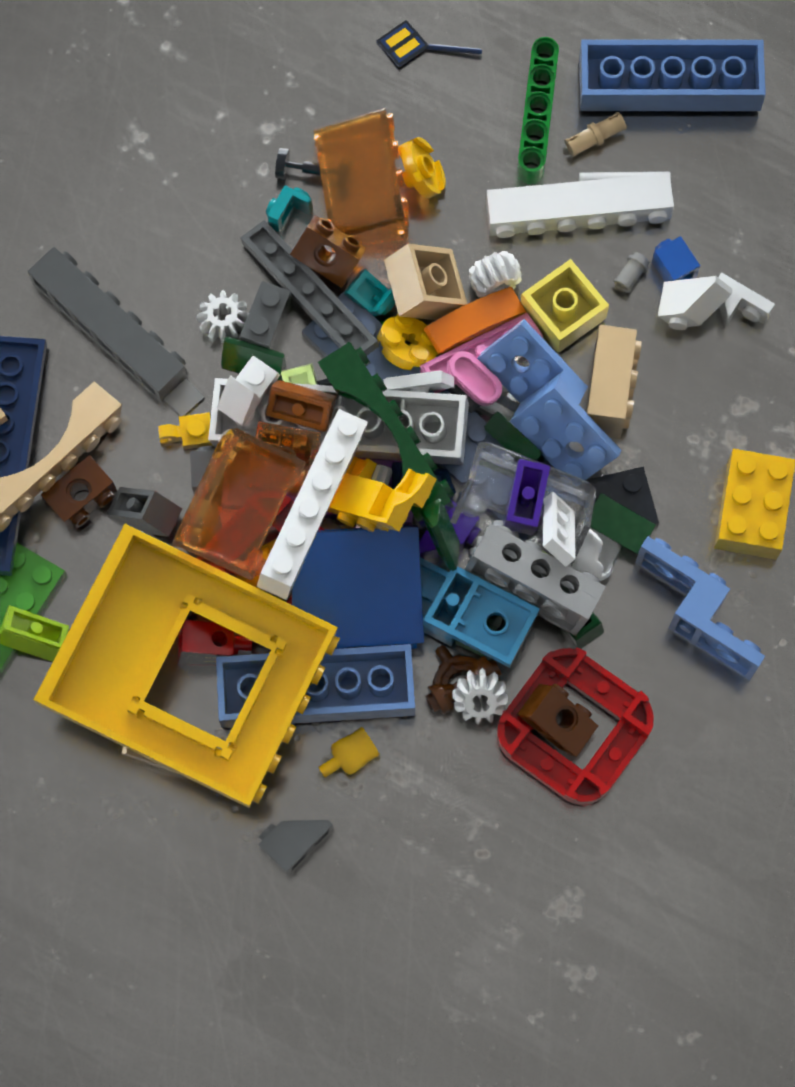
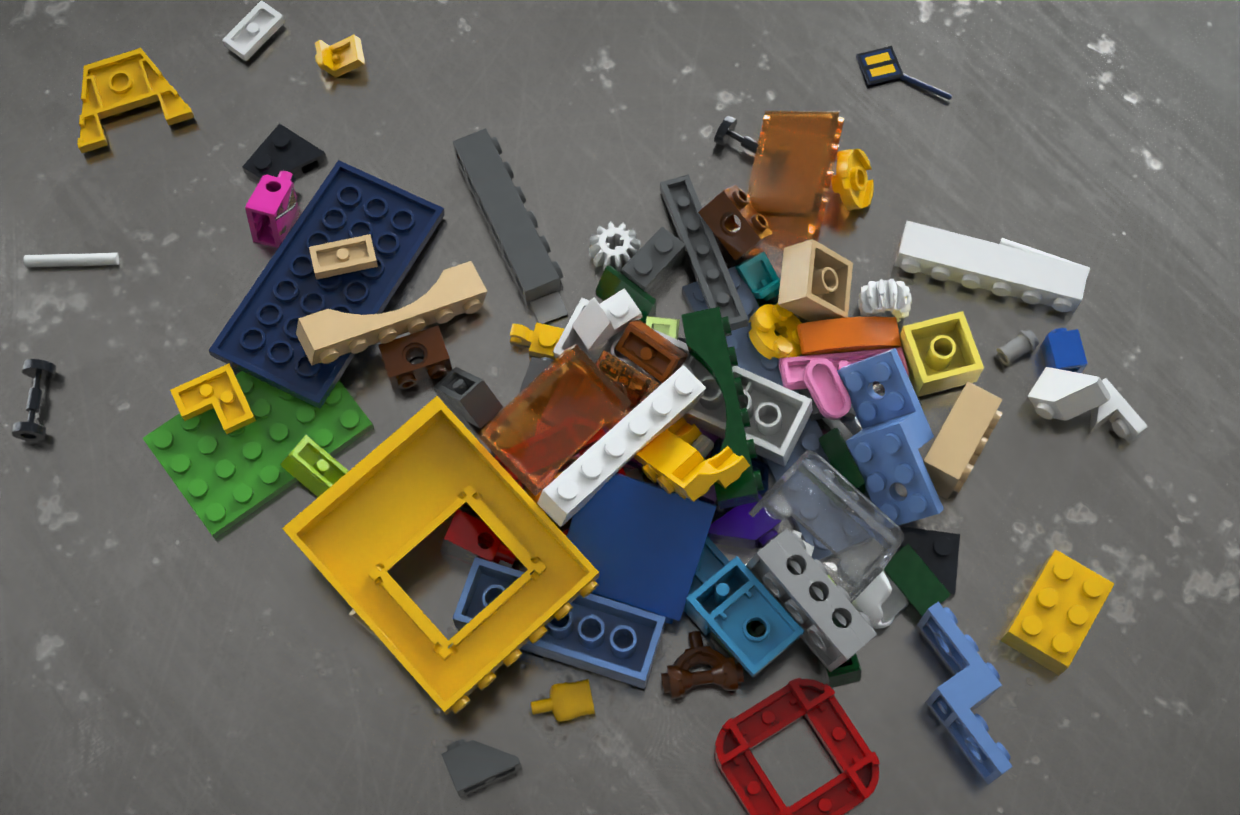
camera: 20 degrees right, 5 degrees down
teal bracket [266,185,313,232] -> none
white plate [383,370,455,393] -> none
dark green slope [420,499,460,571] -> none
white gear [452,667,508,725] -> none
dark purple slope [503,459,550,535] -> none
green beam [517,37,559,184] -> none
reddish brown brick [517,684,599,757] -> none
white hinge [538,491,575,567] -> none
tan pin [564,112,627,157] -> none
medium blue brick [579,40,766,111] -> none

